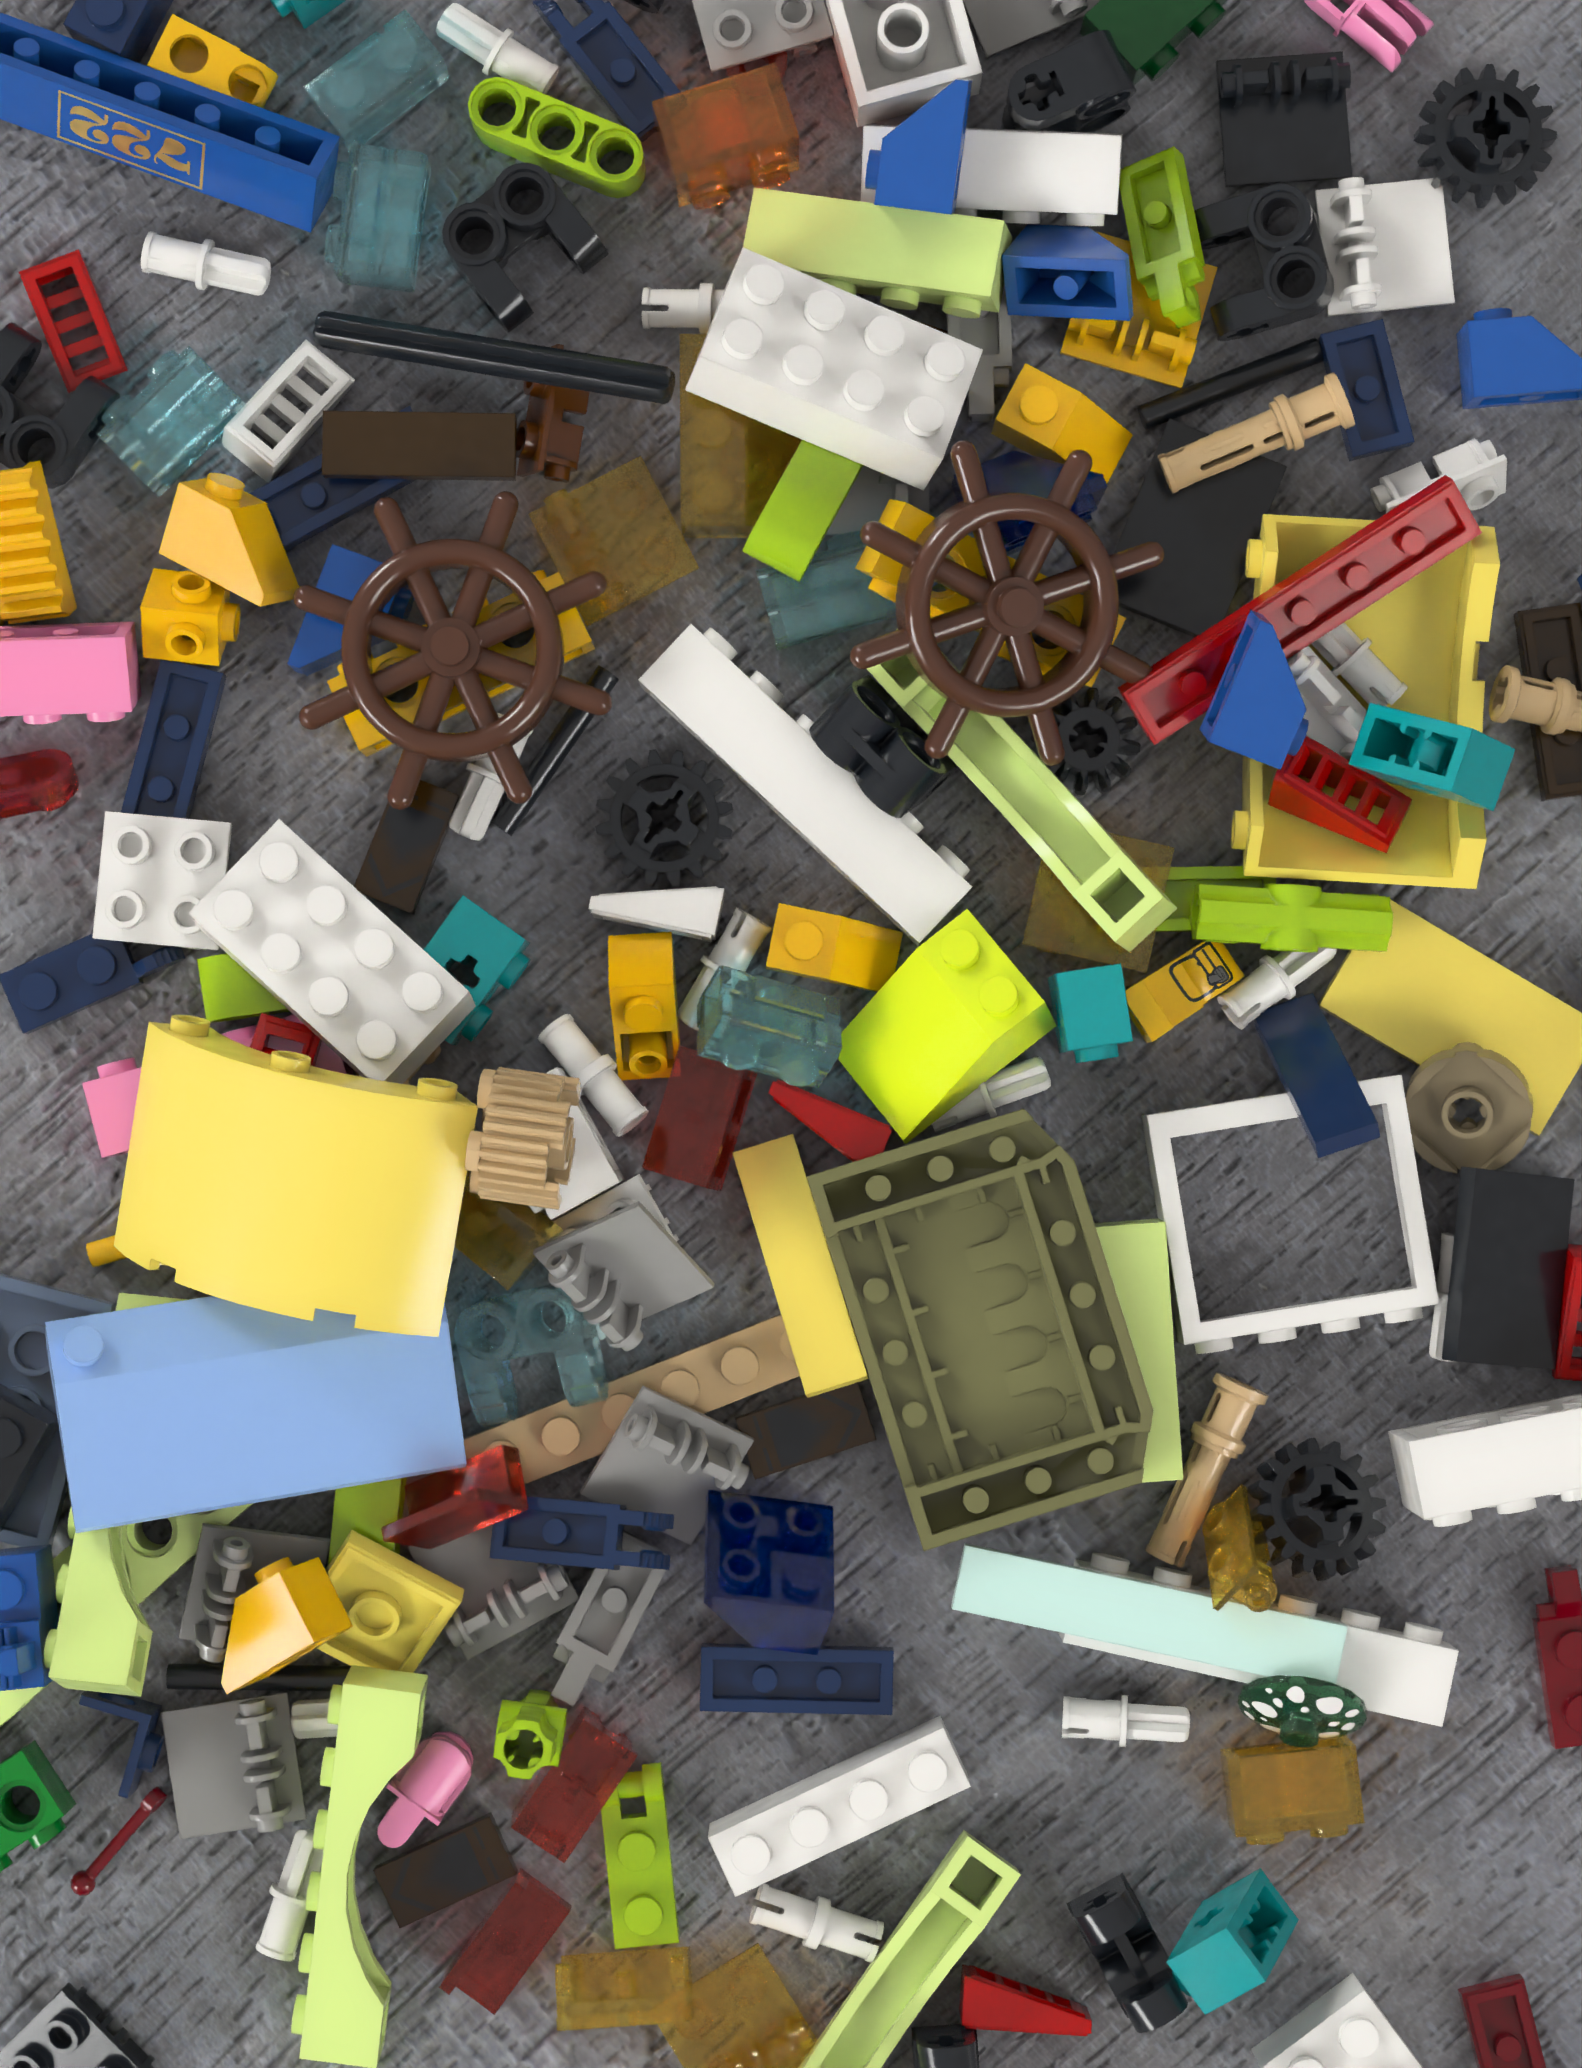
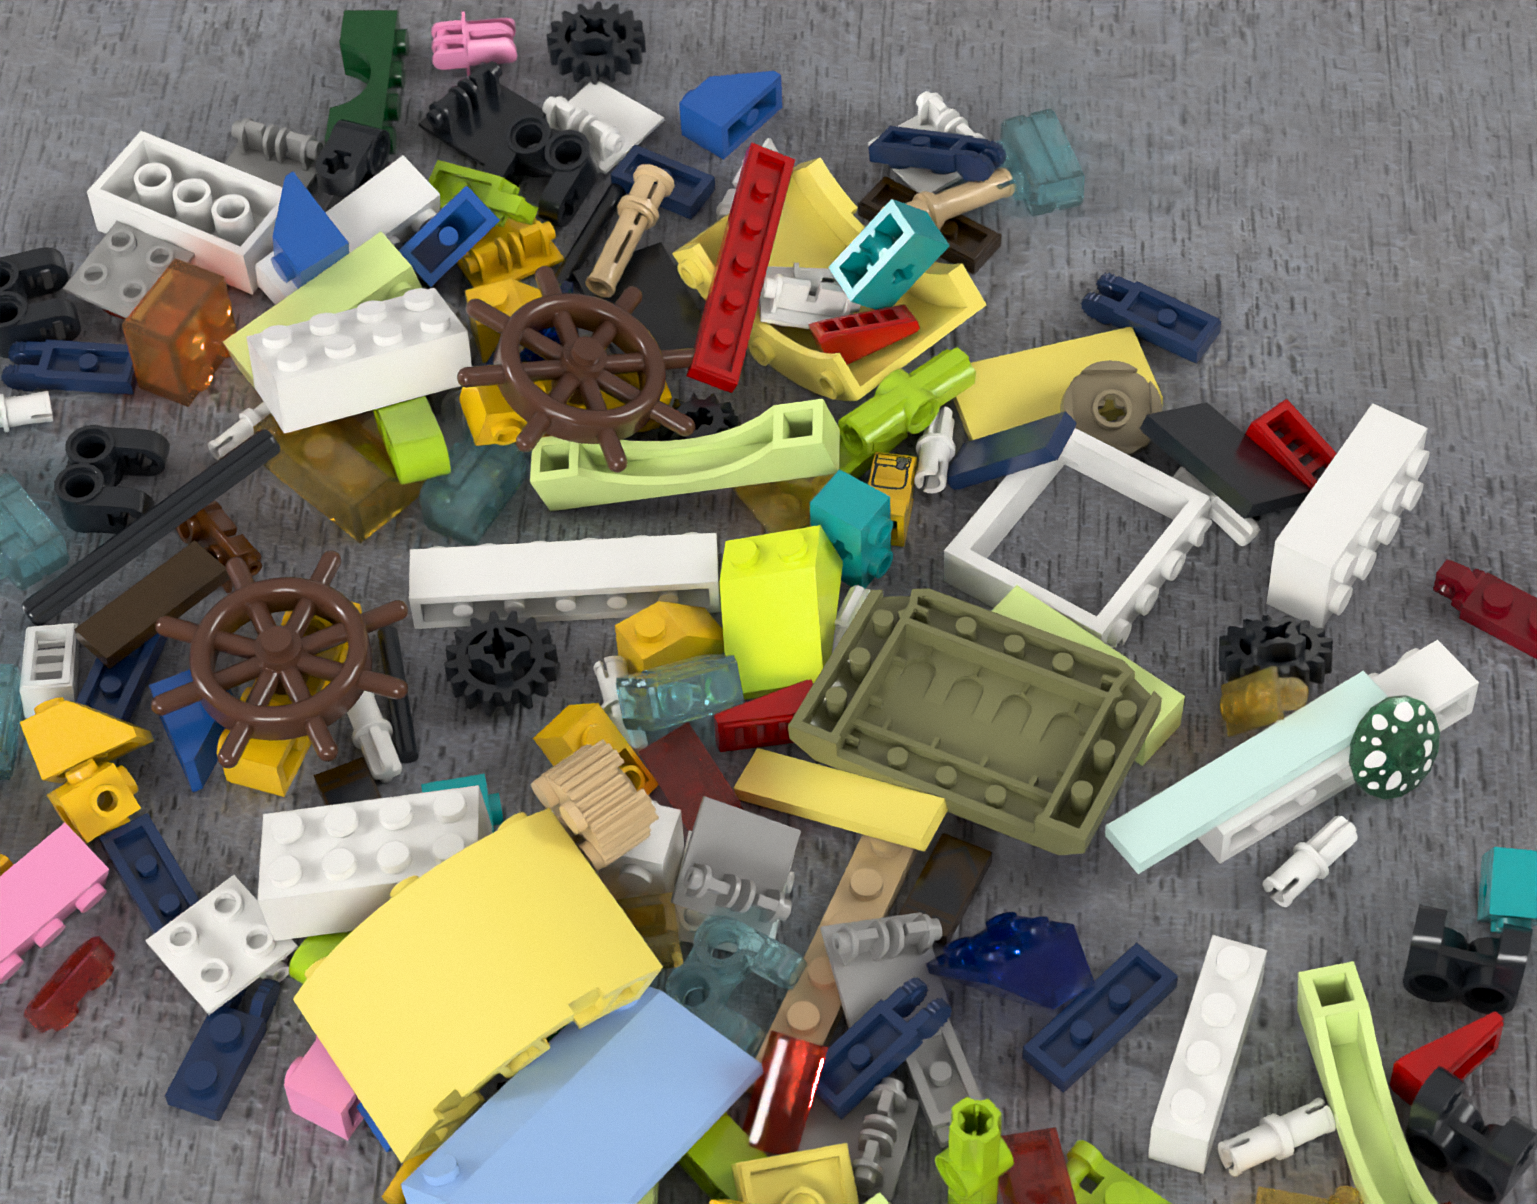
camera: 45 degrees left, 35 degrees down
lime beam [468,77,646,198] -> none
clear yellow hinge [528,456,699,627] -> none
white slope [588,886,725,942] -> none
black piece [809,675,958,818] -> none
tan pin [1145,1372,1269,1568] -> none
blue slope [1199,610,1309,770] -> none
clear yellow brick [1220,1735,1365,1845] -> none

